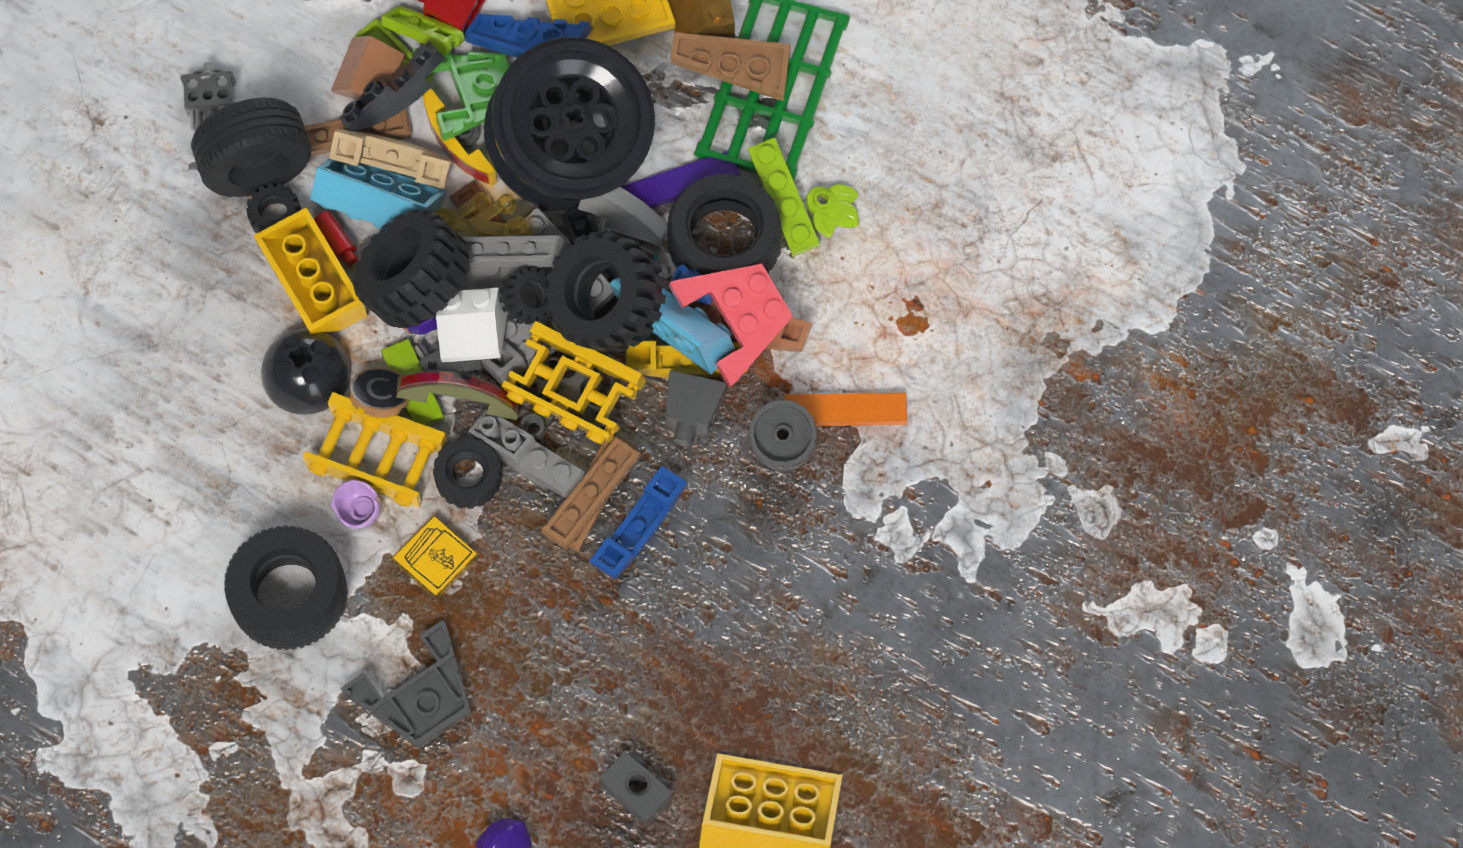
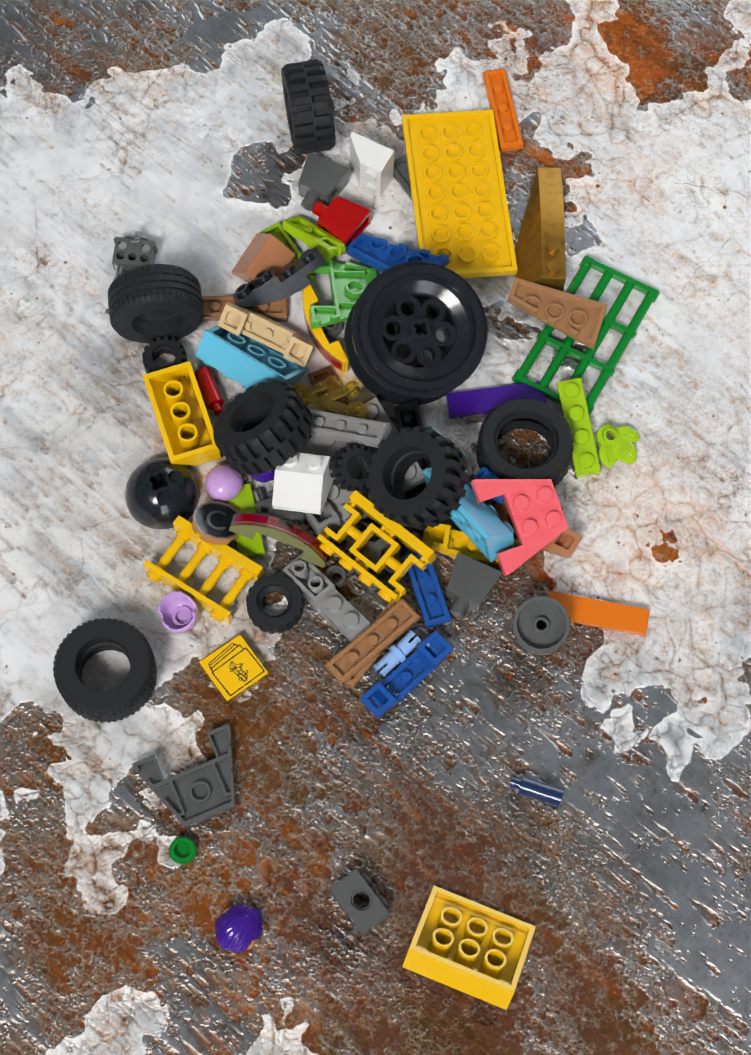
camera: 10 degrees right, 0 degrees up
light grey slope [578,187,667,246] -> none
none -> green tile [169,837,197,865]
none -> lavender hair [205,464,243,501]
none -> light blue pin [373,630,421,678]
none -> blue plate [403,553,451,629]
none -> dark blue cylinder [510,775,564,807]

